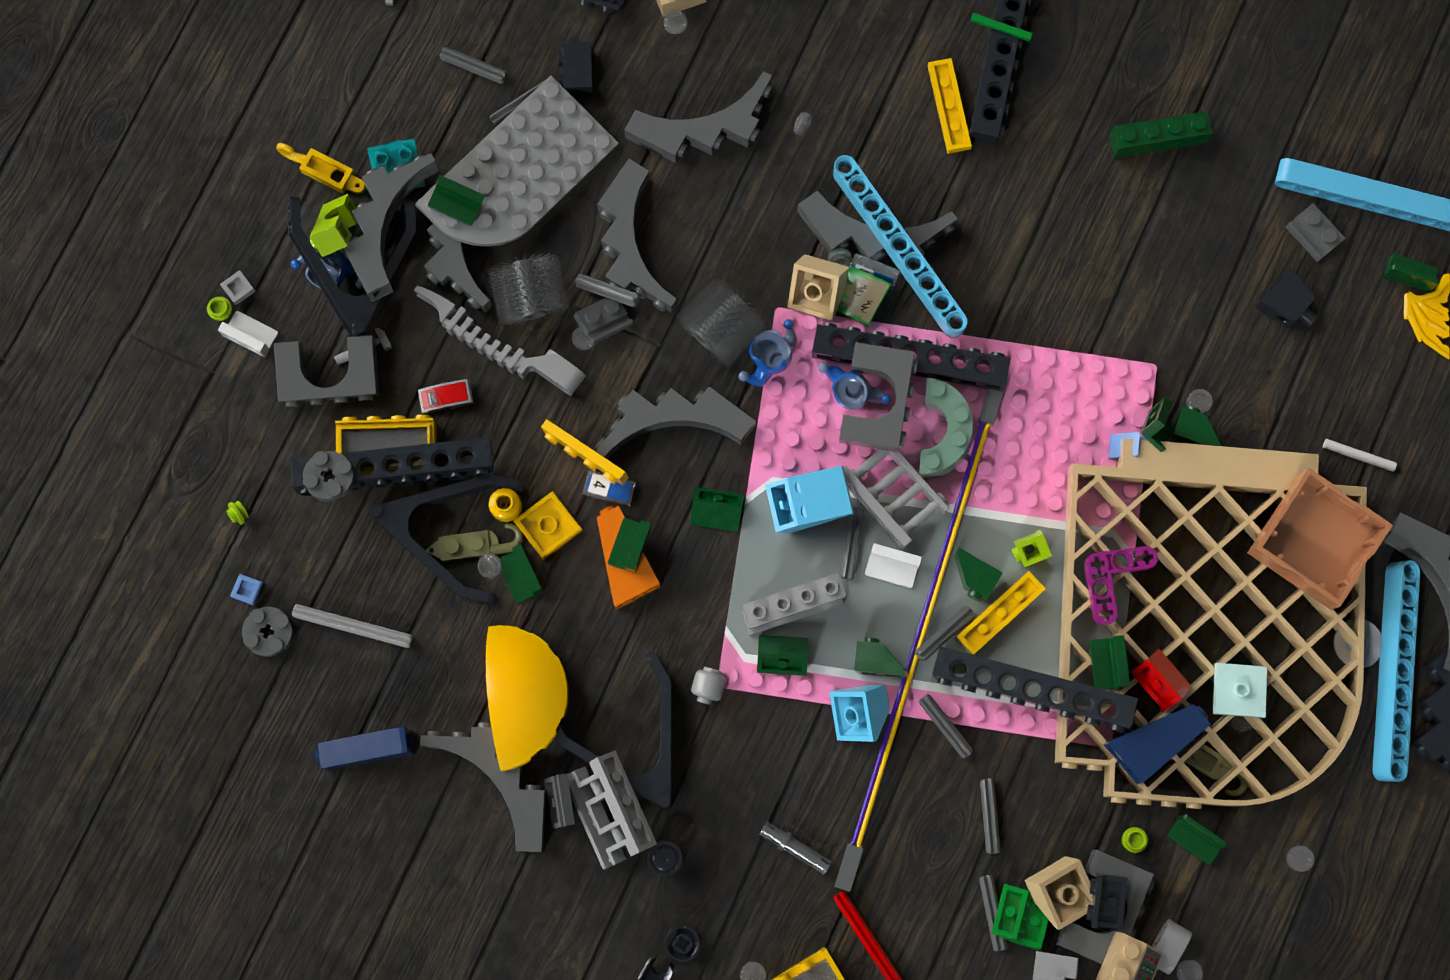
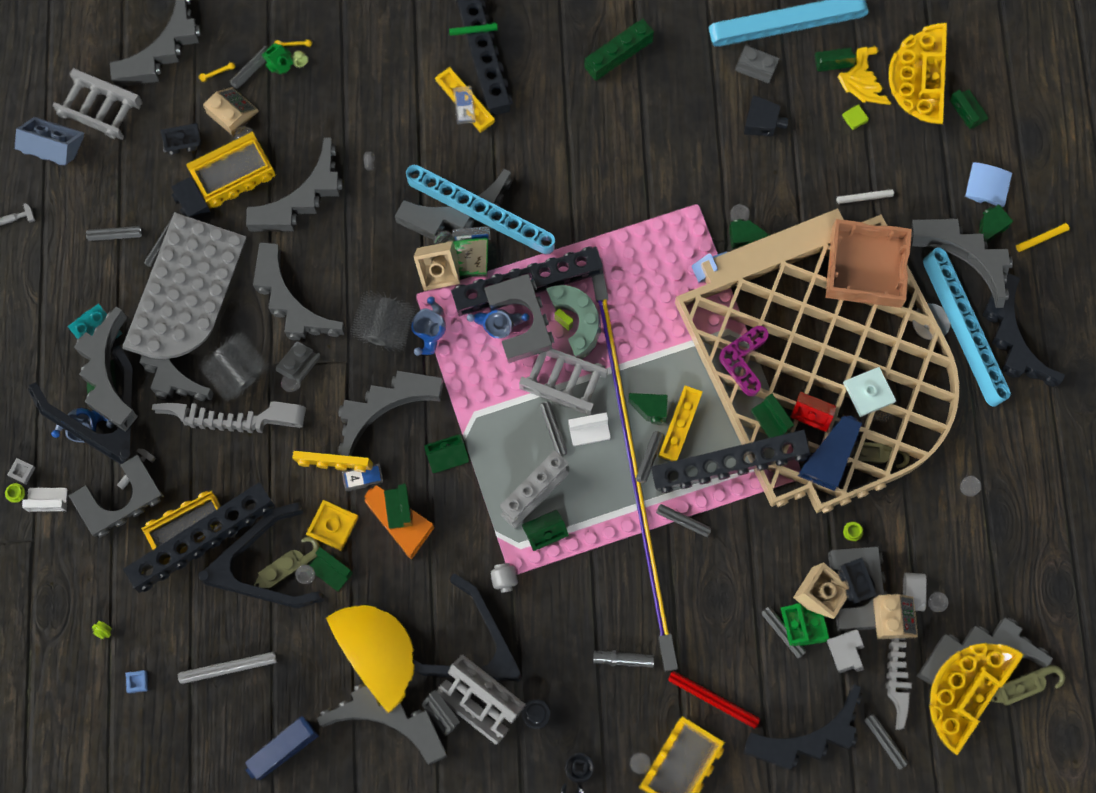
camera: 25 degrees left, 5 degrees down
dark grey plate [242,607,294,657] -> none
yellow piece [276,143,365,194] -> none
dark grey plate [303,451,355,502] -> none
lime arch [310,194,357,257] -> none
slope [418,379,474,414] -> none
dark green panel [428,175,485,226] -> none
yellow head [489,488,522,522] -> none
dark grey axle [575,274,640,307] -> none
medium azure slope [765,466,854,534] -> none
medium azure slope [829,685,890,742] -> none
dark green slope [854,638,908,678] -> none
dark grey axle [980,778,1001,854] -> none
lime brick [1011,529,1052,567] -> none
dark green panel [1140,396,1173,452] -> none
dark green panel [1166,815,1228,865] -> none
none -> window [186,132,276,209]
none -> clear tile [453,86,476,124]
none -> lime tile [554,309,573,331]
none -> lime tile [842,105,868,130]

